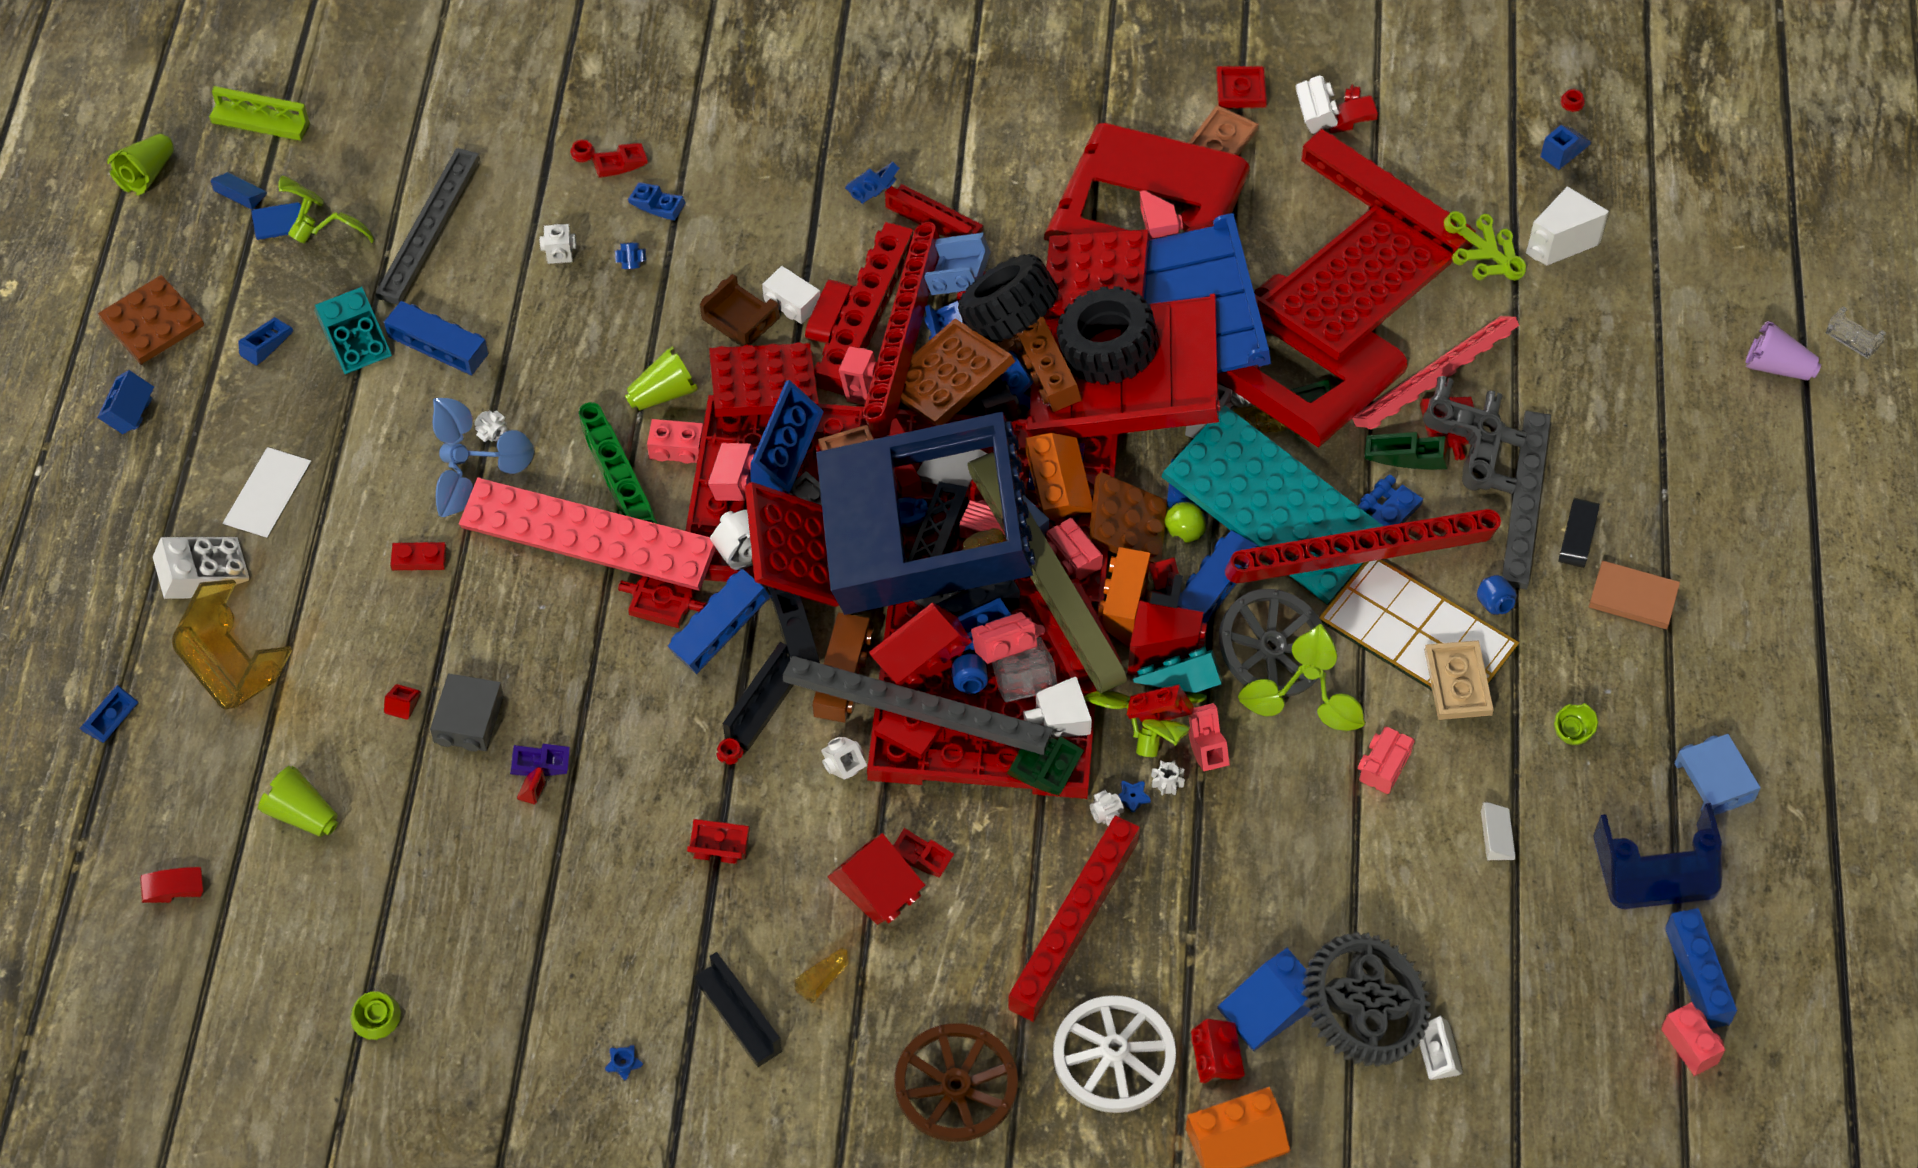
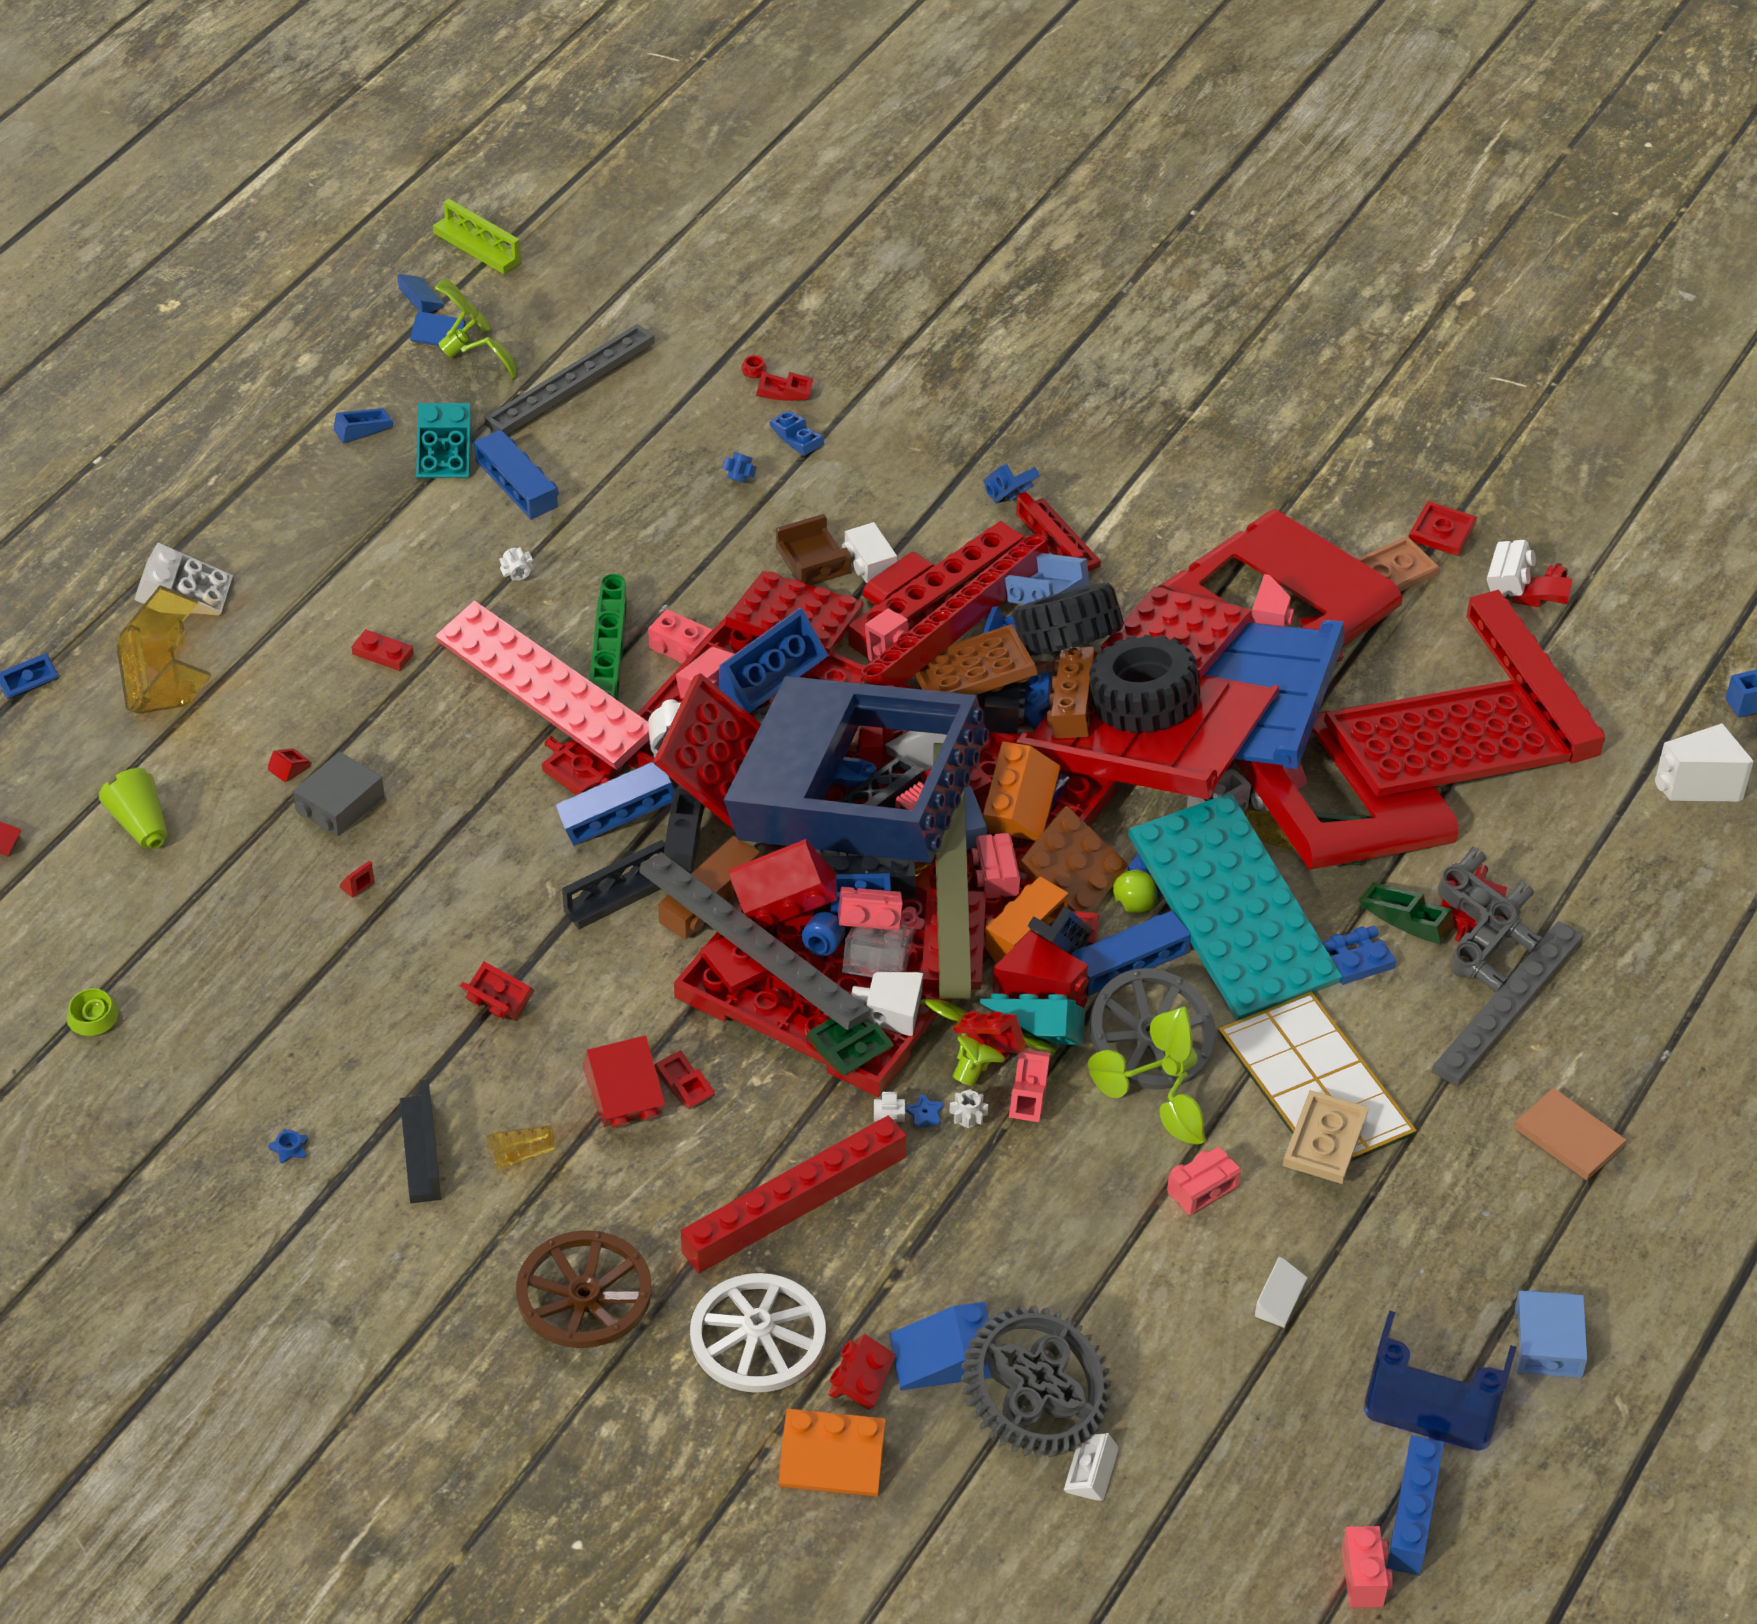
camera: 25 degrees right, 10 degrees down
blue brick [97,370,154,434] -> none
dark orange plate [98,275,205,365] -> none
lime cone [107,134,174,195] -> none
white sticker [222,447,311,538] -> none
medium blue plant [432,398,534,517] -> none
dark purple slope [510,744,570,776] -> none
white brick [540,224,576,264] -> none
lime cone [625,347,699,411] -> none
red plate [716,738,743,765] -> none
white brick [821,737,867,779] -> none
red beam [1225,509,1501,583] -> none
coral plate [1352,316,1519,429] -> none
lime plant [1444,211,1526,281] -> none
blue head [1476,575,1517,615] -> none
lime hair [1553,703,1599,745] -> none
black beam [1558,497,1600,568] -> none

